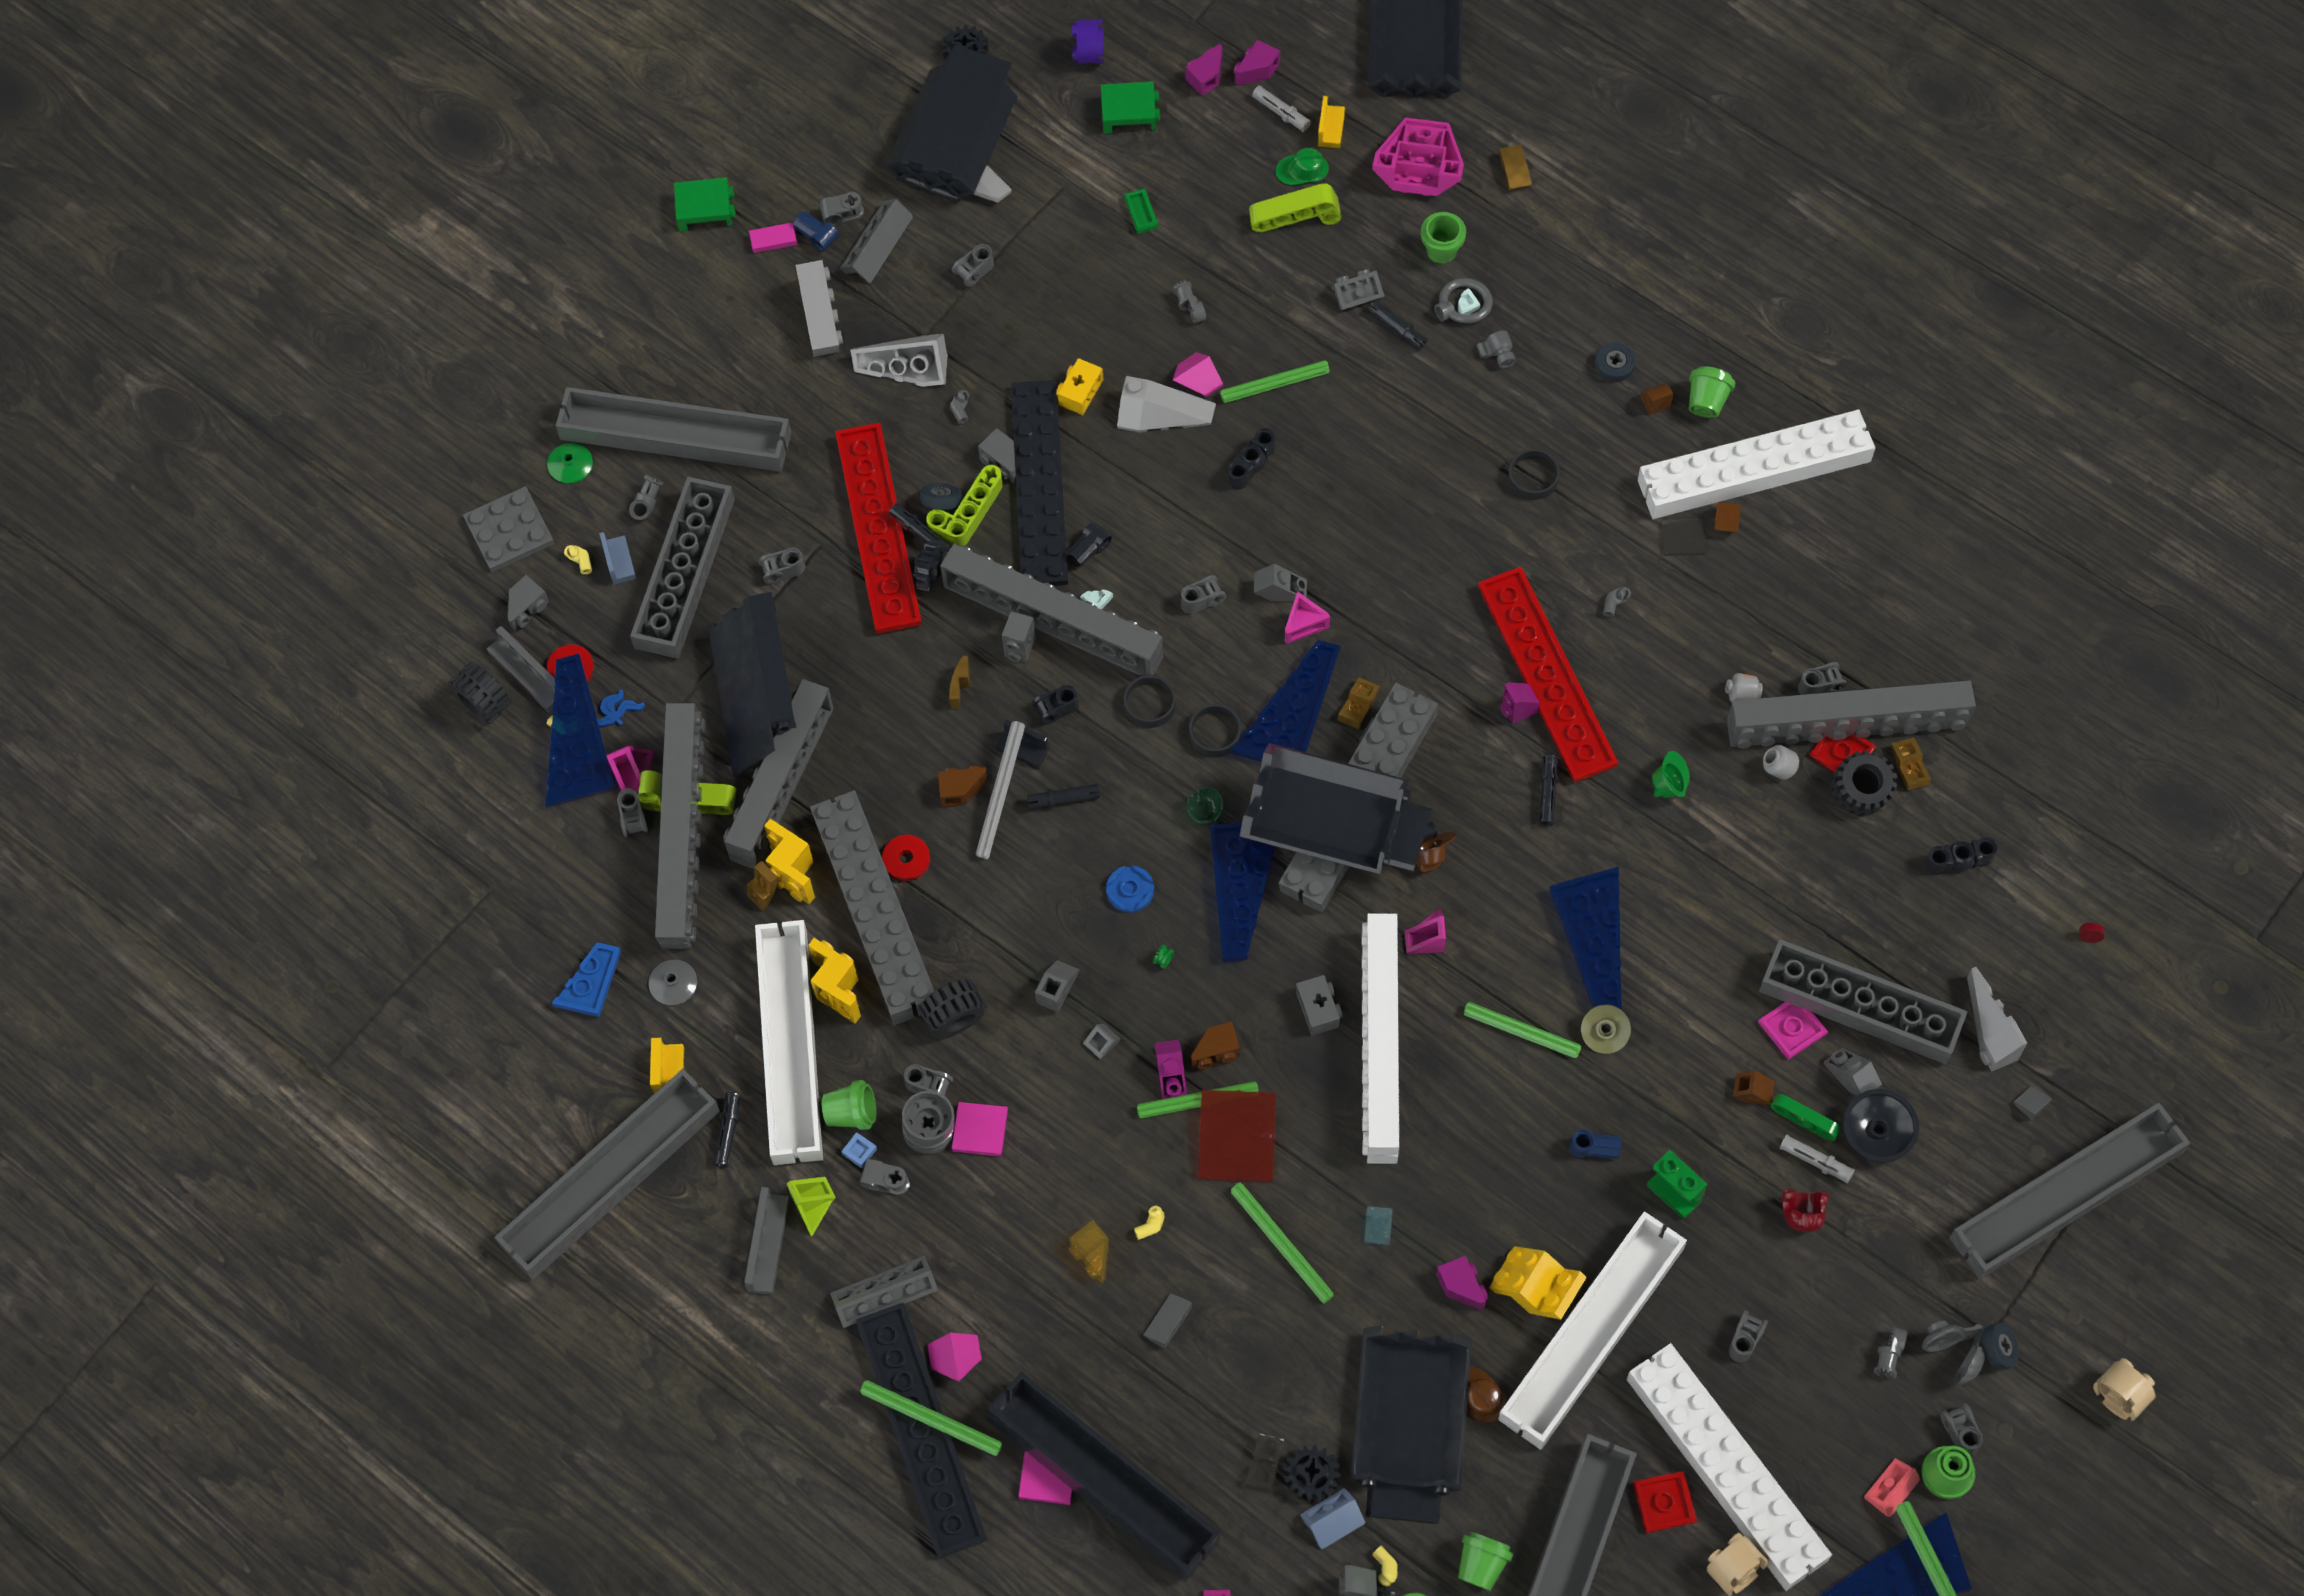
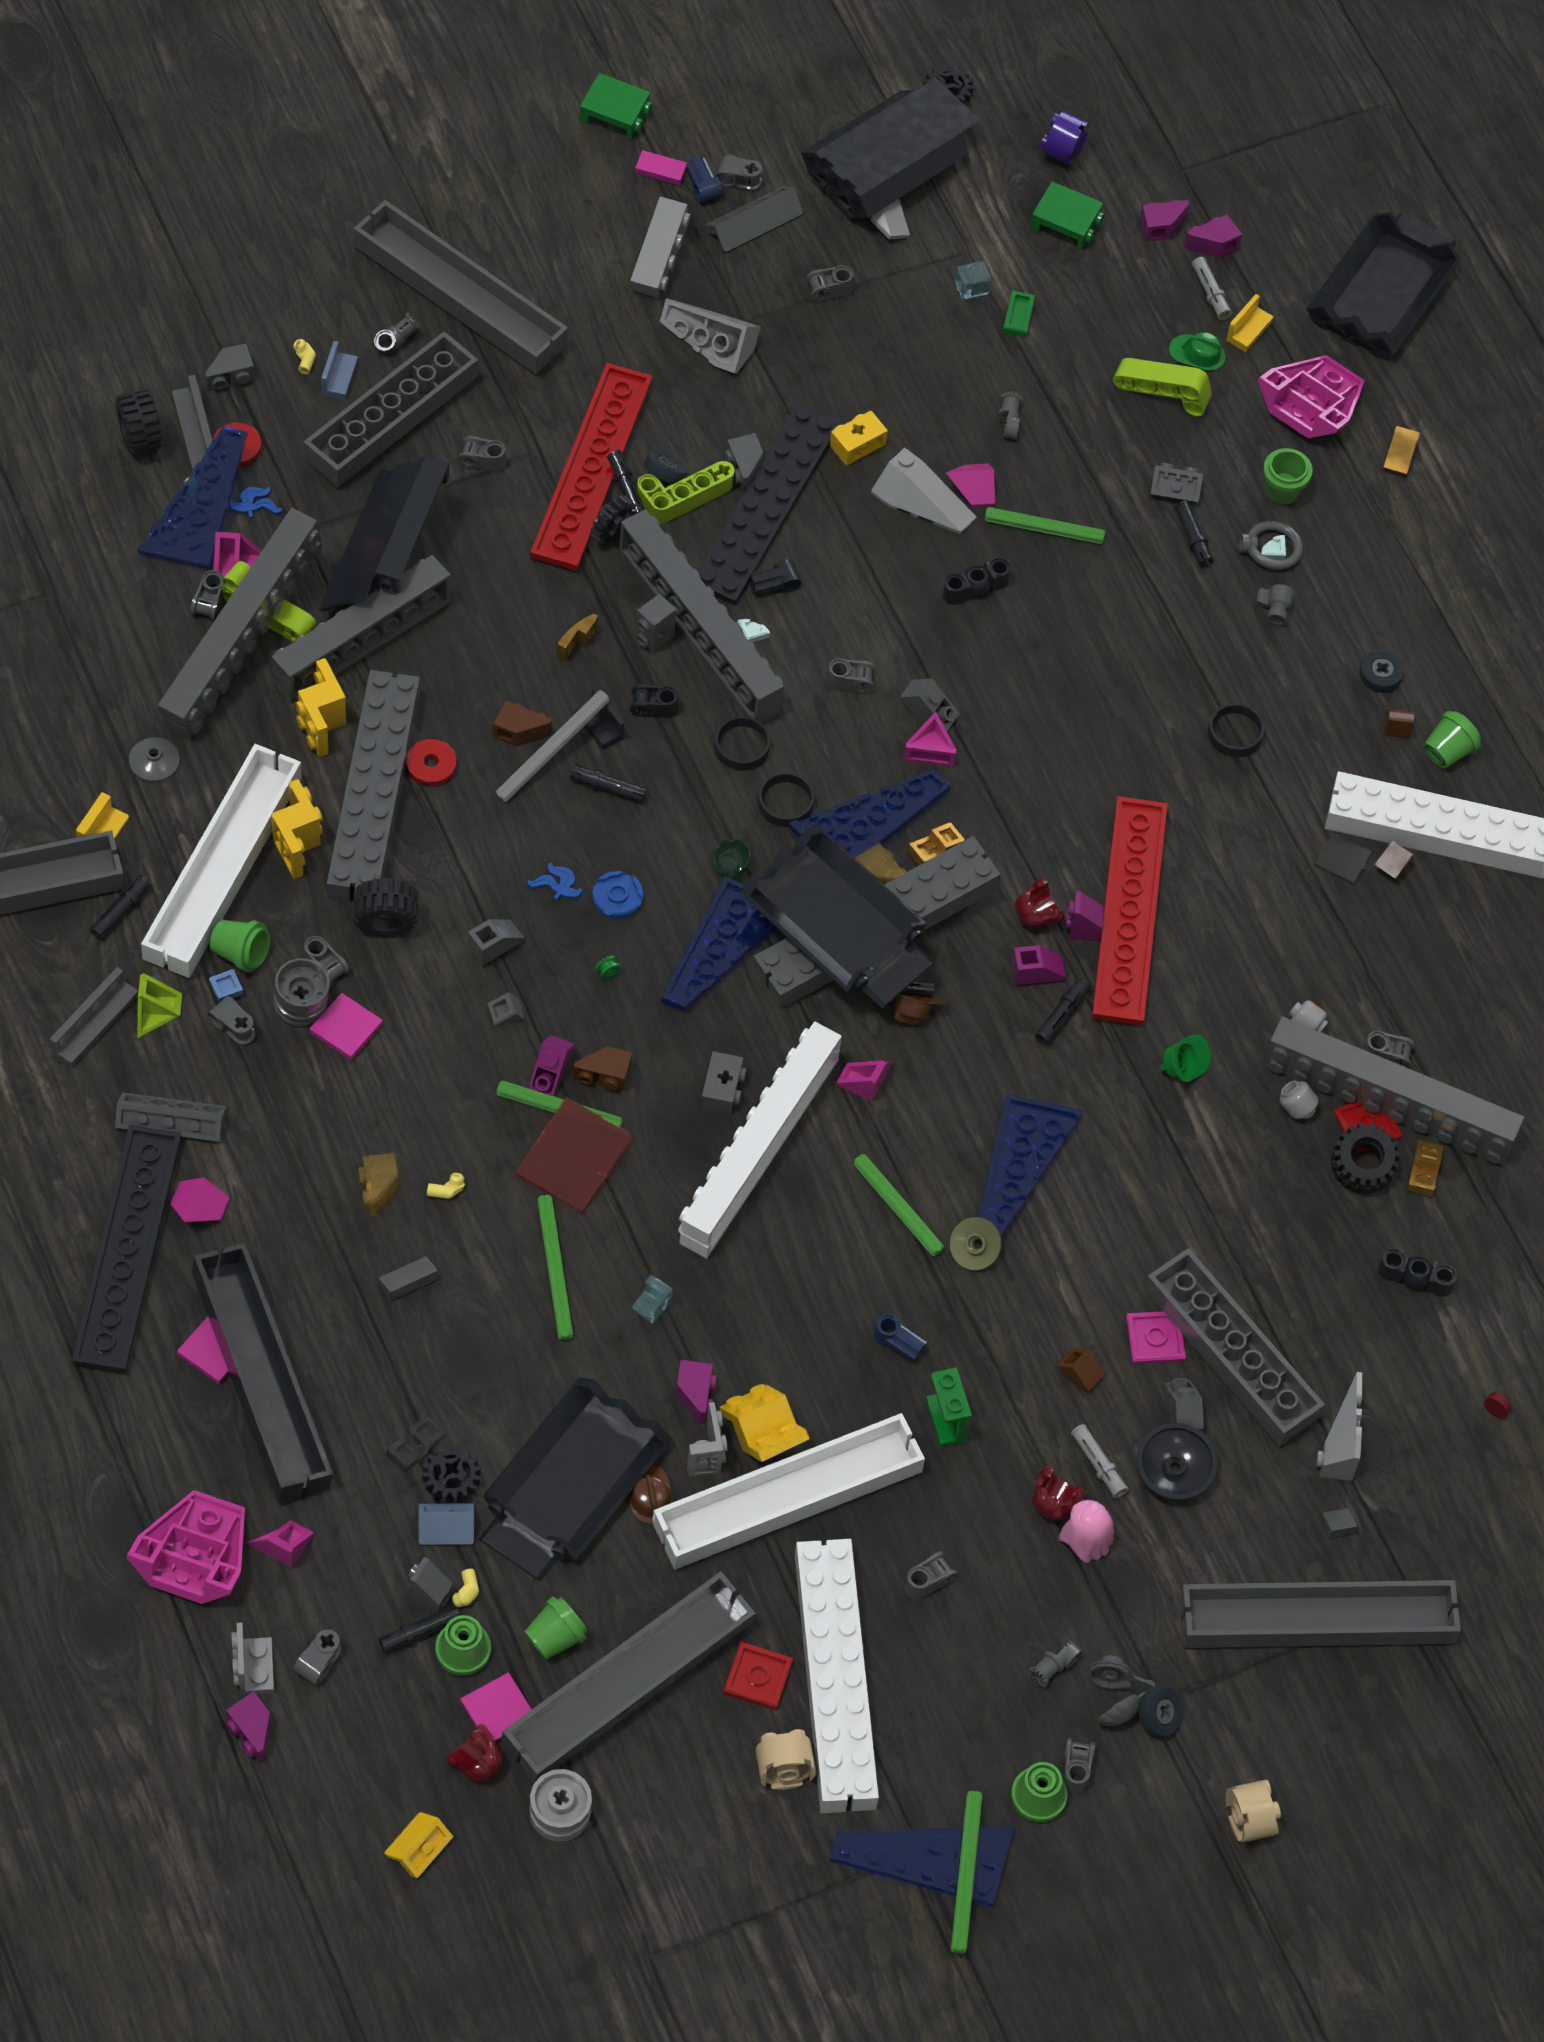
camera: 20 degrees right, 5 degrees down
dark grey plate [463,486,555,573] -> none
green dish [547,443,593,484] -> none
blue wing [552,942,621,1017] -> none
pearl gold slope [747,861,778,911] -> none
bright green axle [860,1380,1002,1456] -> none
dark grey arm [950,390,969,424] -> none
dark grey arm [1603,587,1631,617] -> none
green beam [1770,1094,1841,1141] -> none
coral slope [1864,1458,1920,1517] -> none
none -> blue piece [527,863,582,900]
none -> light grey bracket [687,1402,727,1477]
none -> clear yellow slope [855,843,907,884]
none -> clear light blue panel [955,261,991,300]
none -> magenta slope [1011,945,1066,985]
none -> dark red hair [1015,878,1065,928]
none -> bright pink hair [1058,1500,1114,1563]

